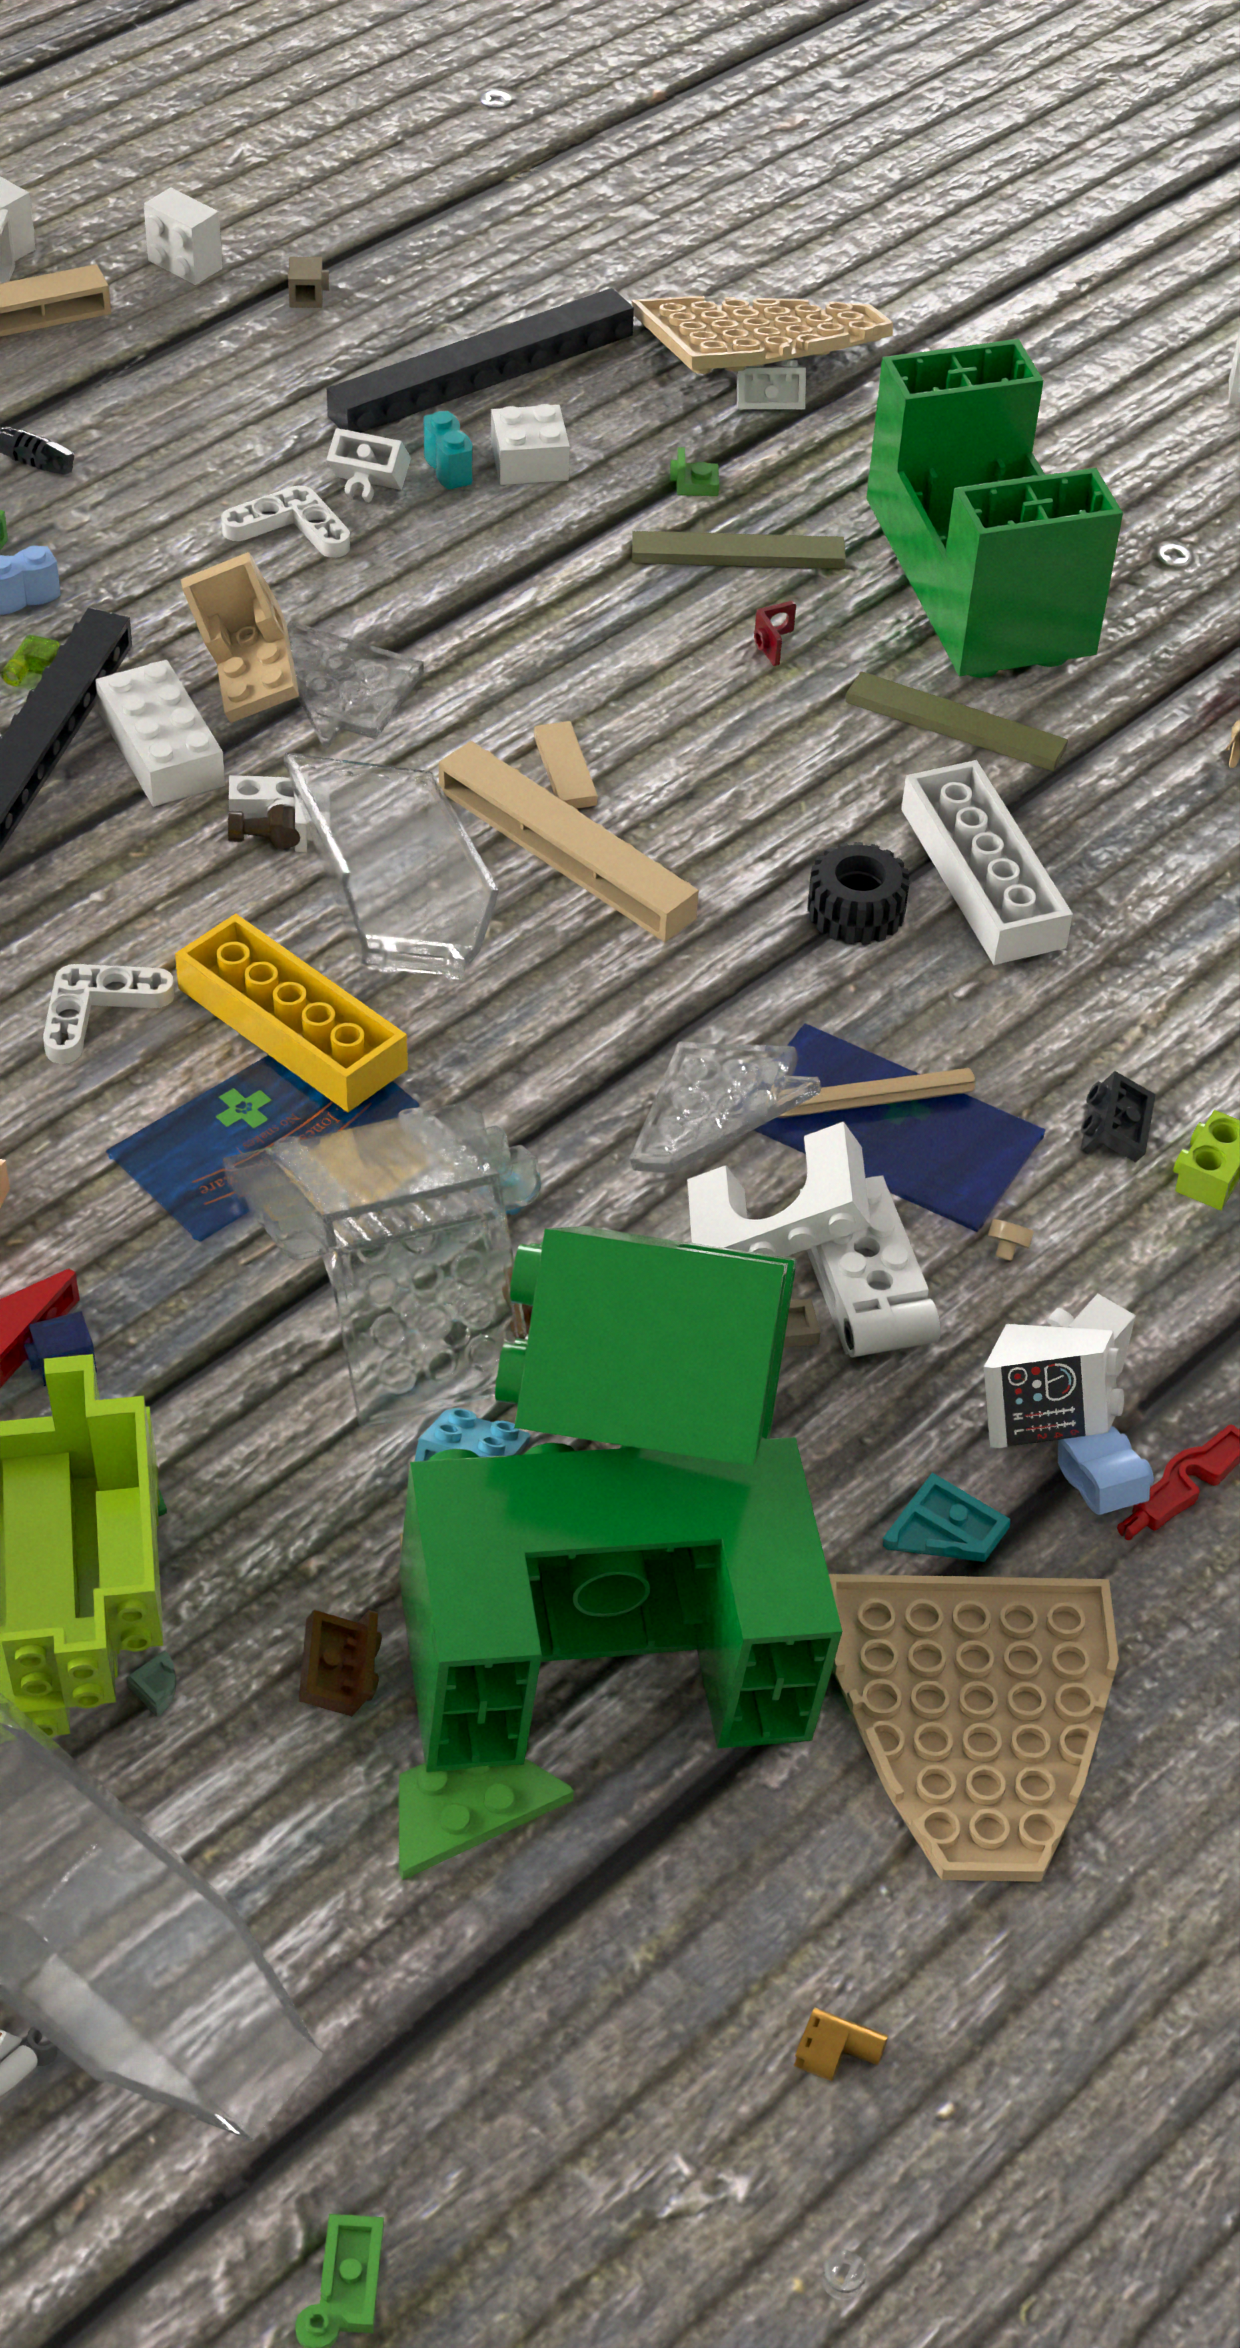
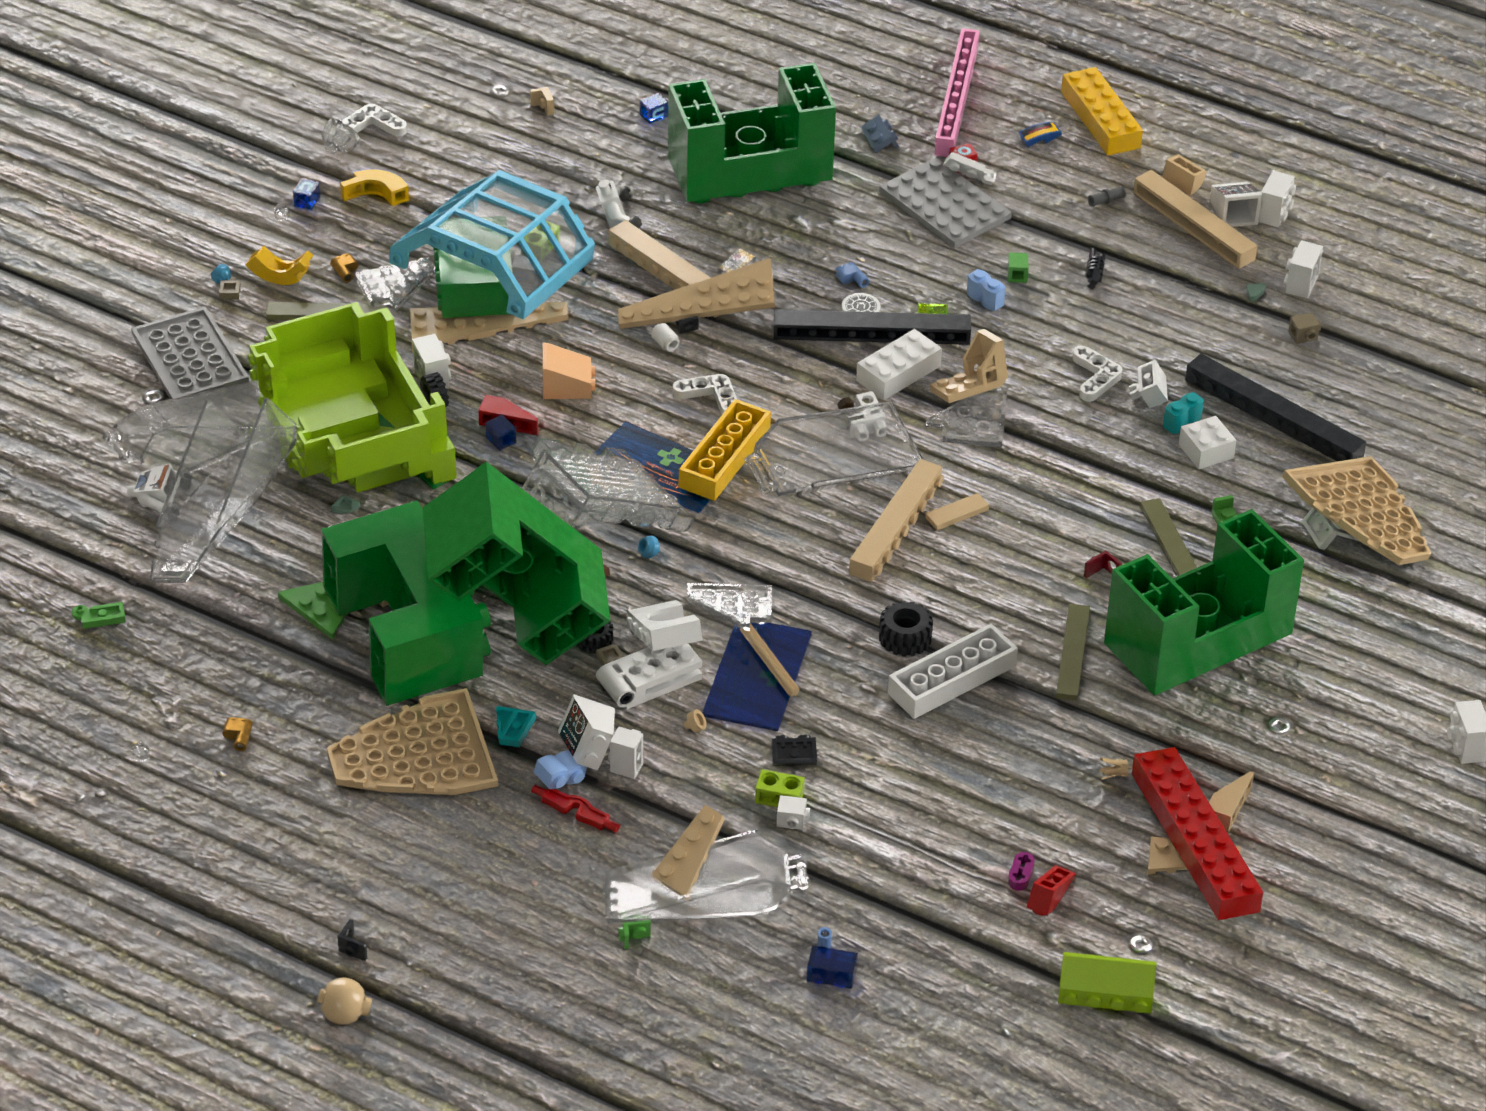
camera: 75 degrees right, 5 degrees down
none -> sand green tile [1246,283,1266,302]

